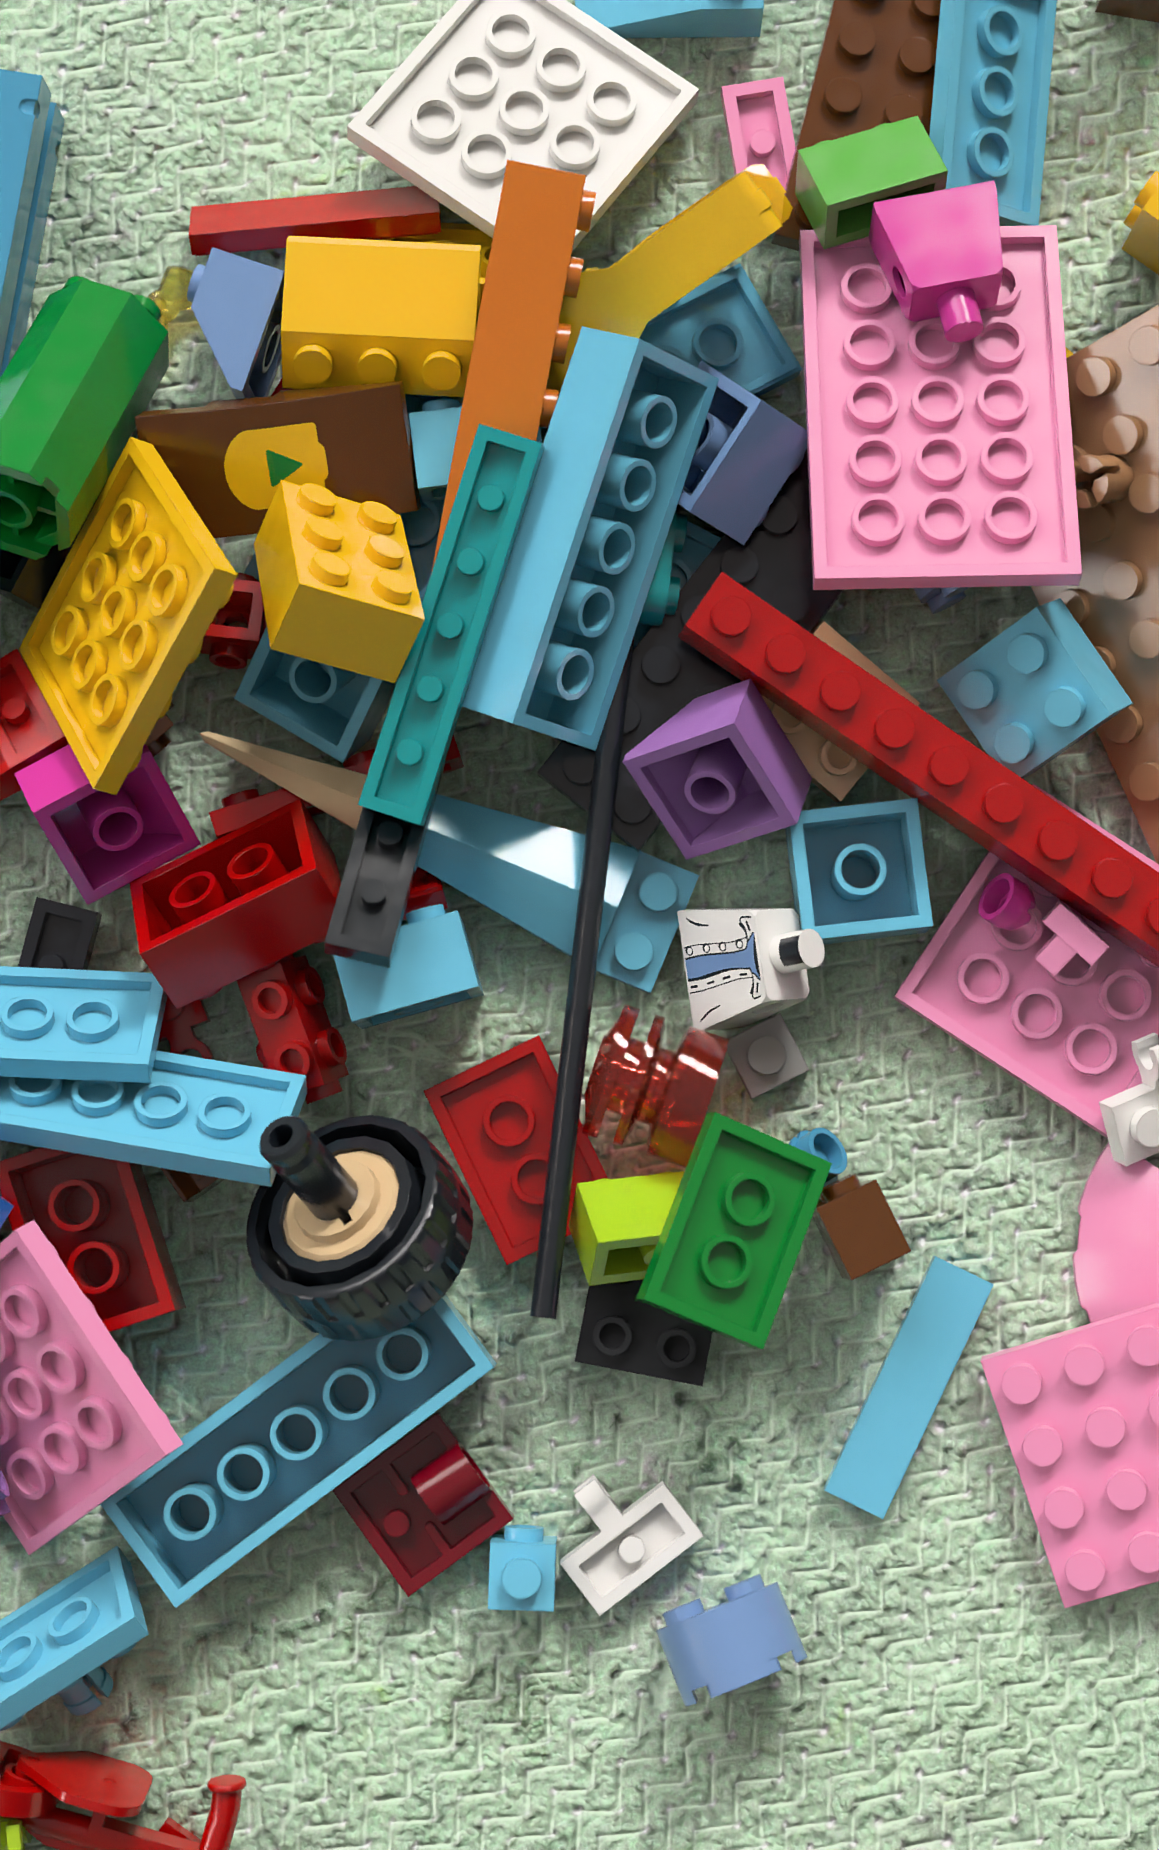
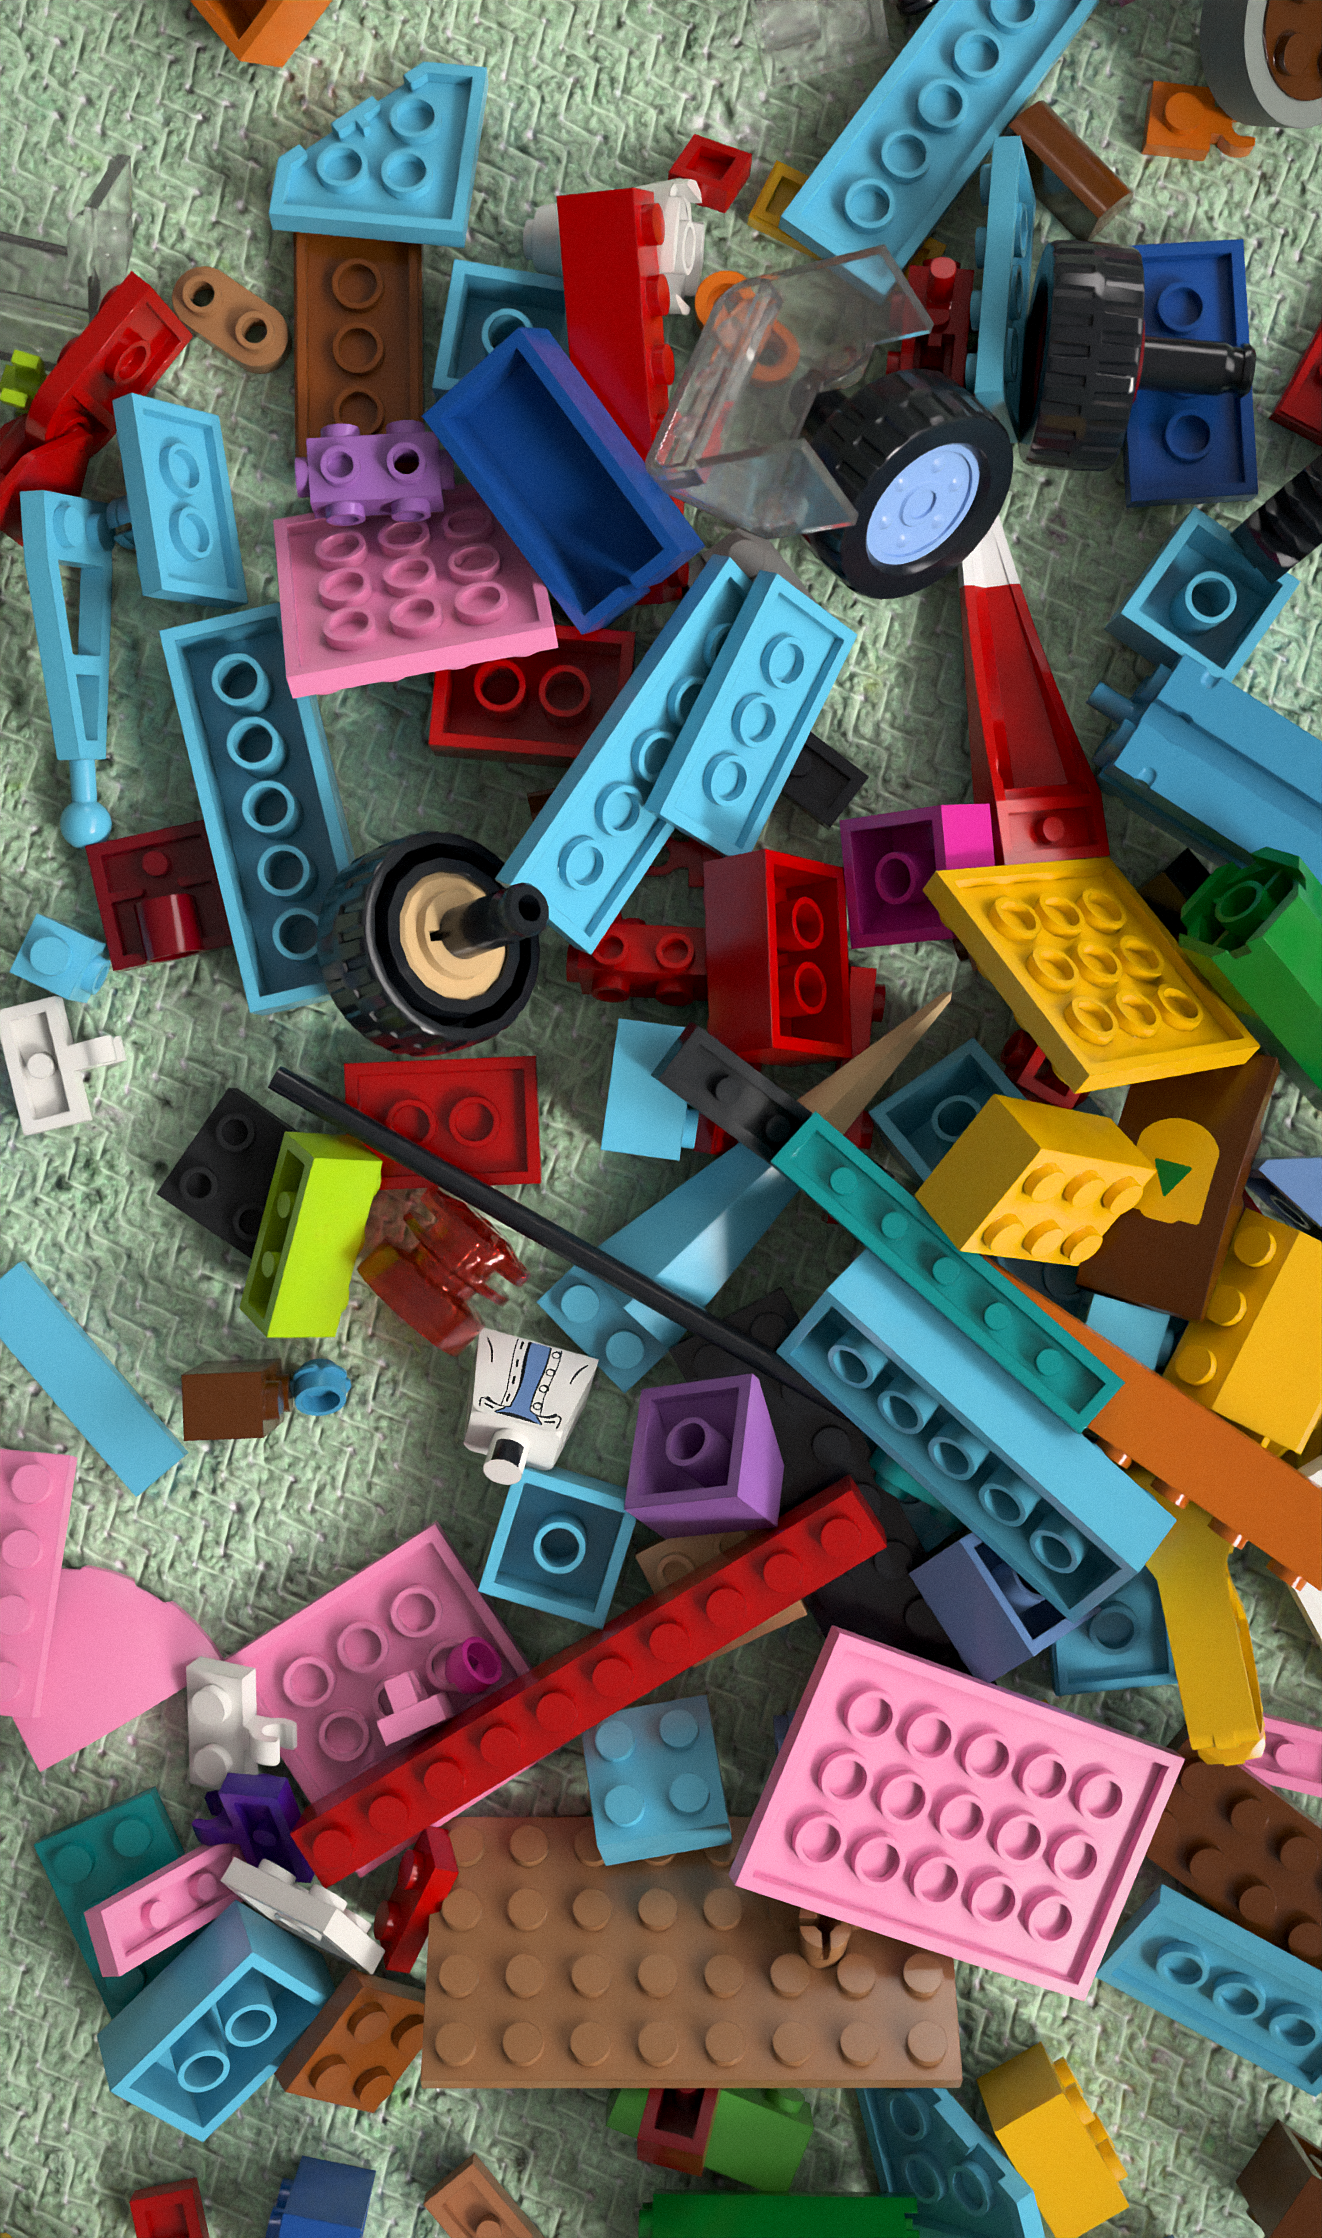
camera: 105 degrees right, 5 degrees up
green plate [636,1112,832,1350] -> none
light grey plate [723,1013,809,1100] -> none
bright green piece [795,115,948,249] -> none
torso [869,181,1003,343] -> none
none -> medium azure plate [20,490,116,850]

